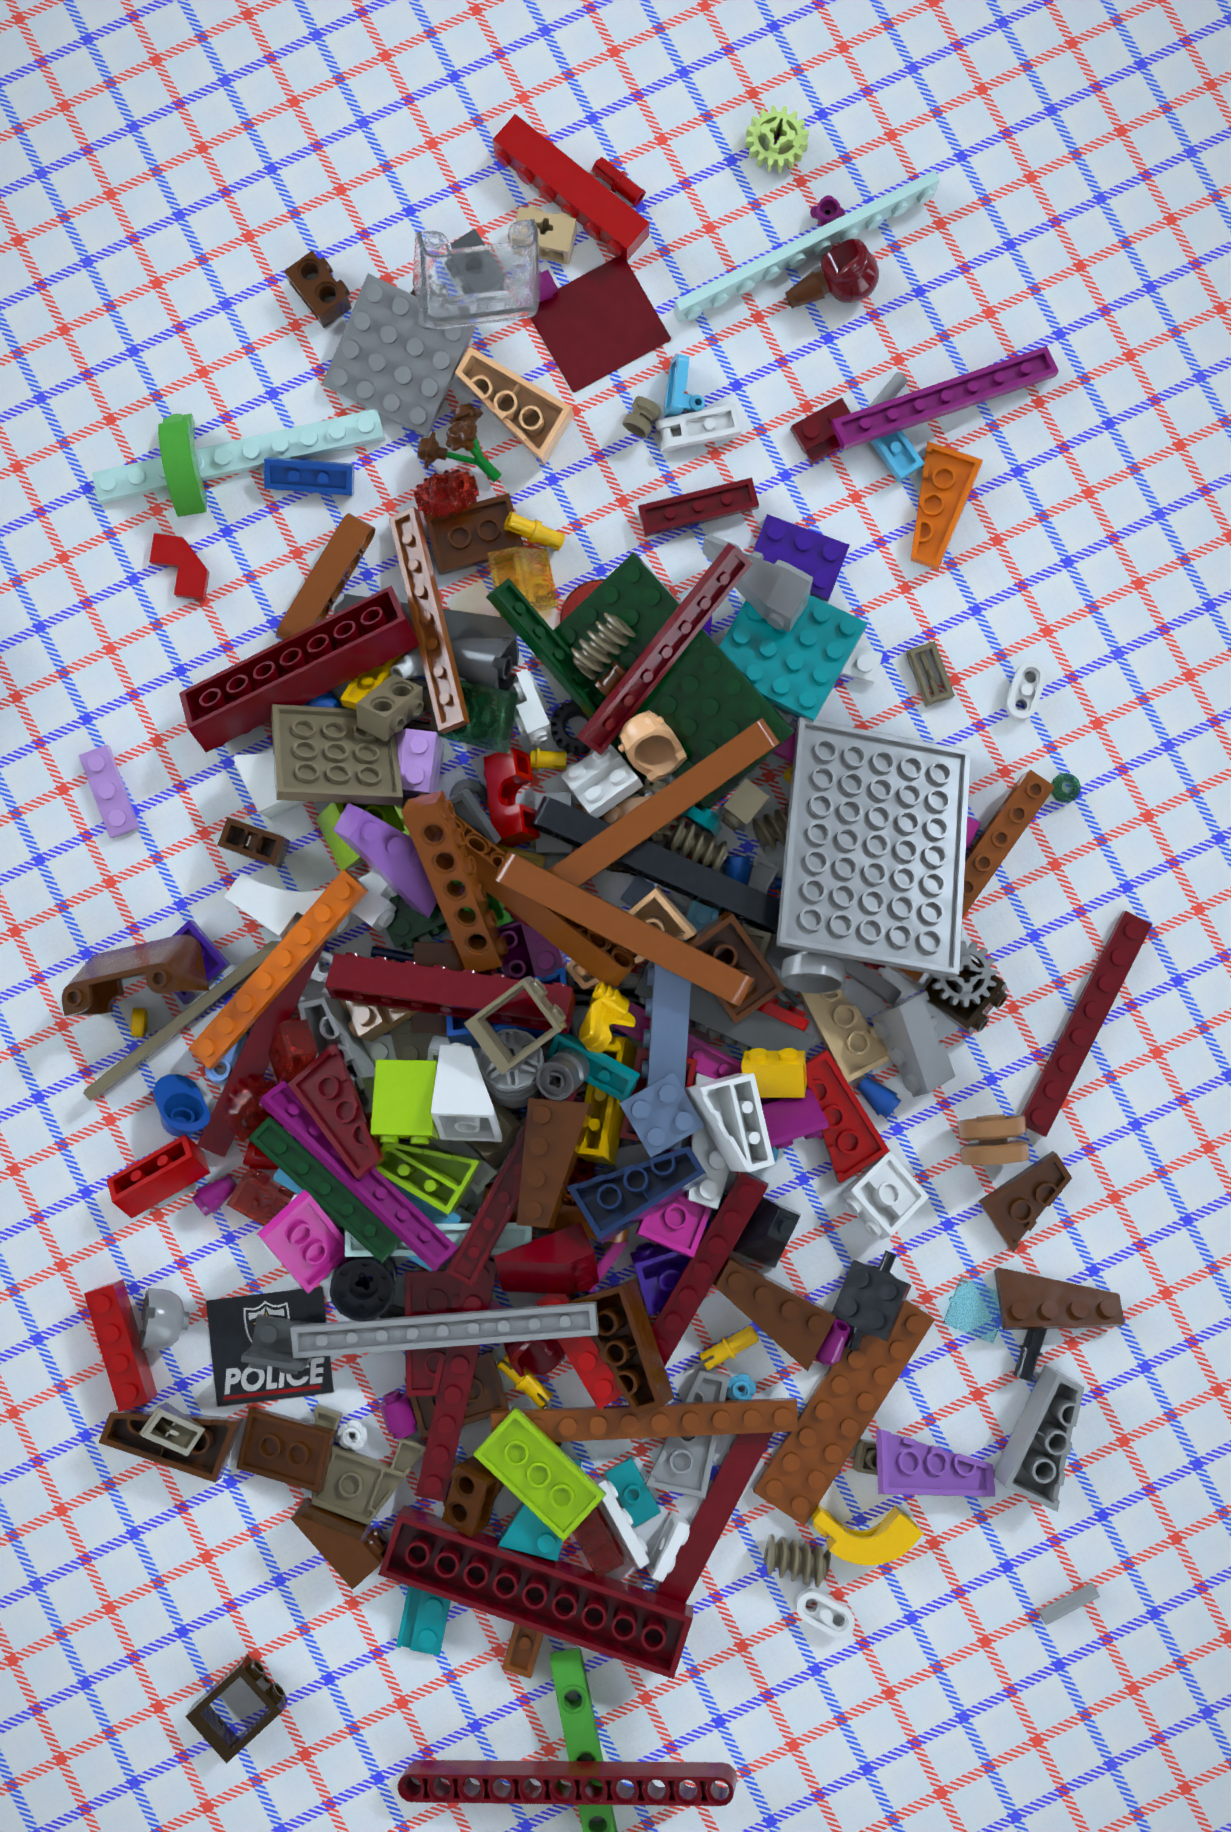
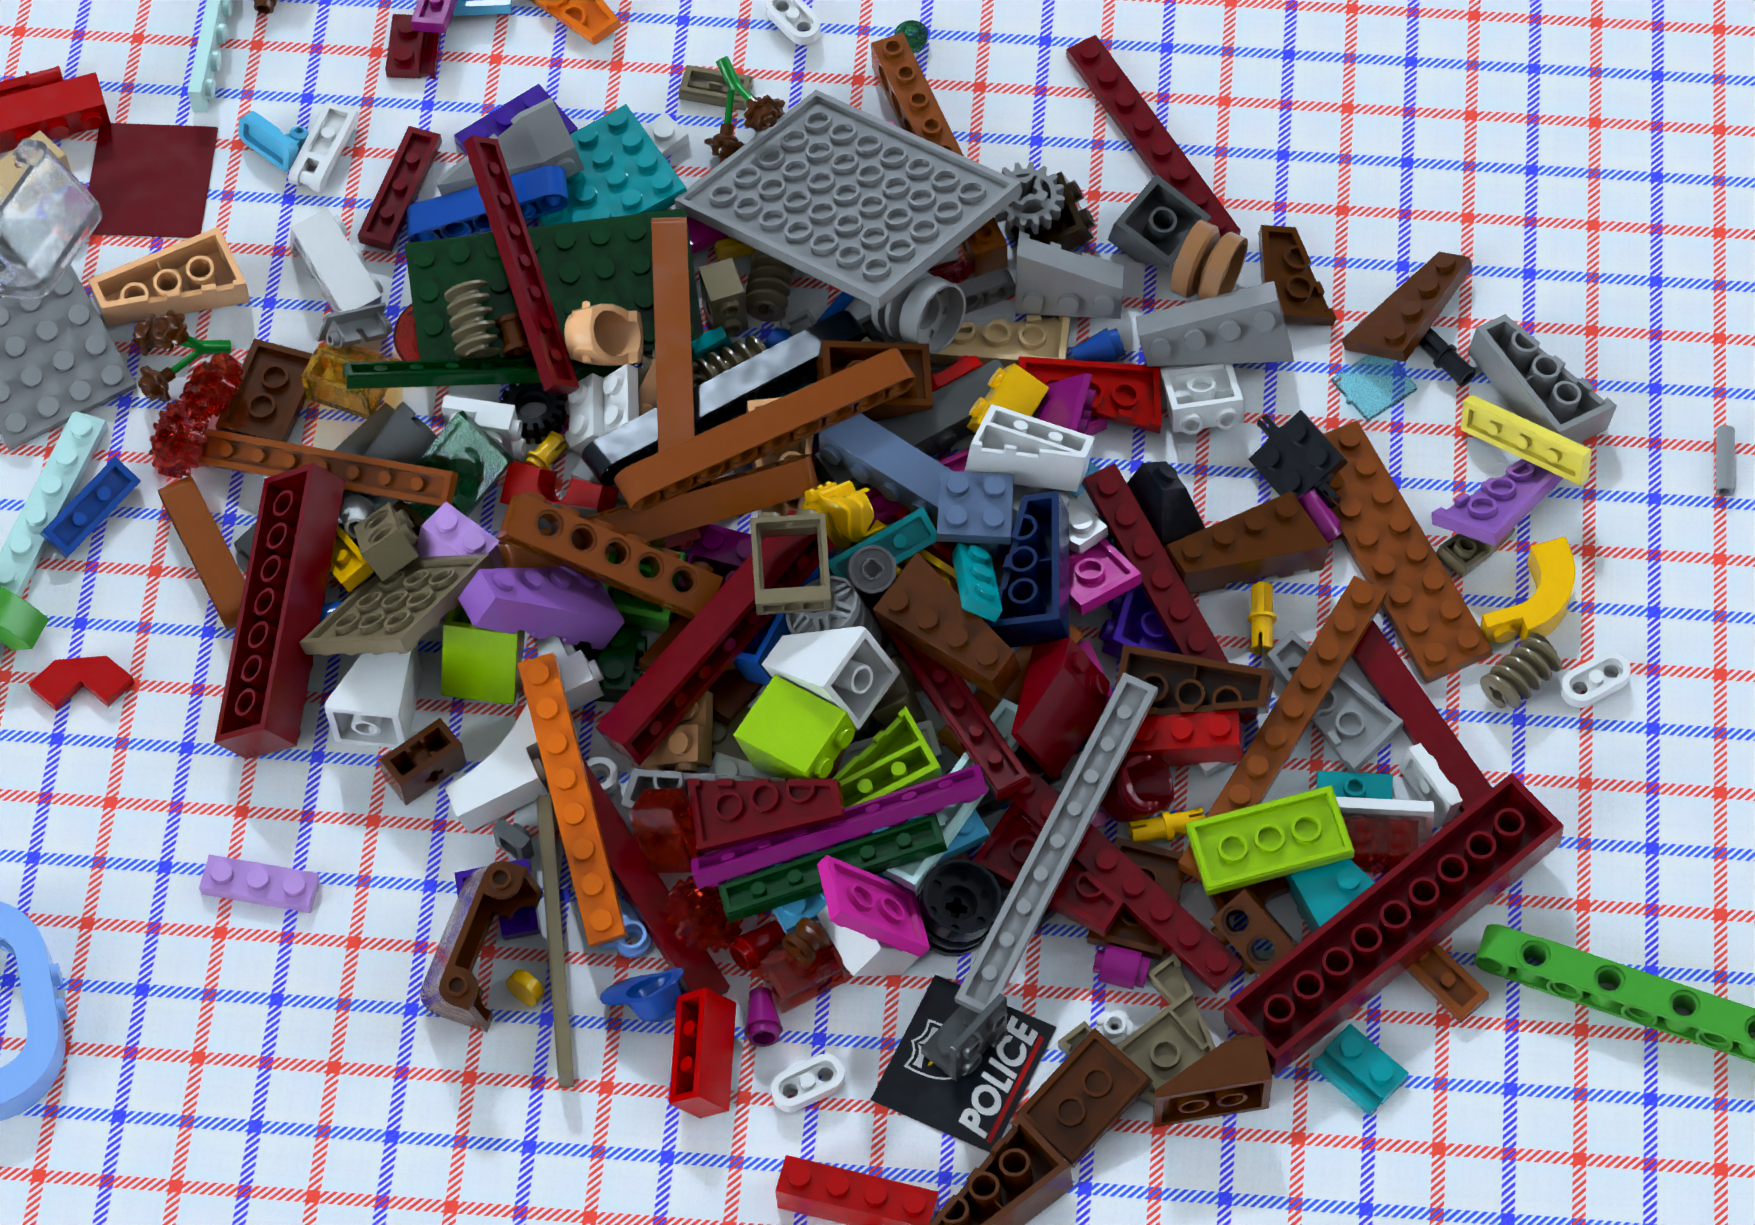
camera: 55 degrees left, 25 degrees down
dark tan slope [139,1402,205,1456] -> none
light grey cylinder [140,1288,190,1350] -> none
dark red beam [397,1760,737,1806] -> none
yellow pin [504,511,565,551] -> none
dark tan wheel [622,396,661,438] -> none
medium azure plate [727,1373,756,1400] -> none
none -> clear red gear [149,400,209,479]
none -> white wedge [290,208,384,312]
none -> light grey hinge [316,302,392,349]
none -> blue beam [406,165,569,243]
none -> dark grey plate [492,818,534,860]
none -> reddish brown plant [704,56,785,158]
none -> white plate [771,1054,845,1112]
none -> reddish brown wheel [782,917,831,966]
none -> teal plate [952,542,1002,622]
none -> dark grey slope [1107,174,1212,268]
none -> light grey wedge [1136,281,1294,367]
none -> light yellow plate [1461,395,1592,485]

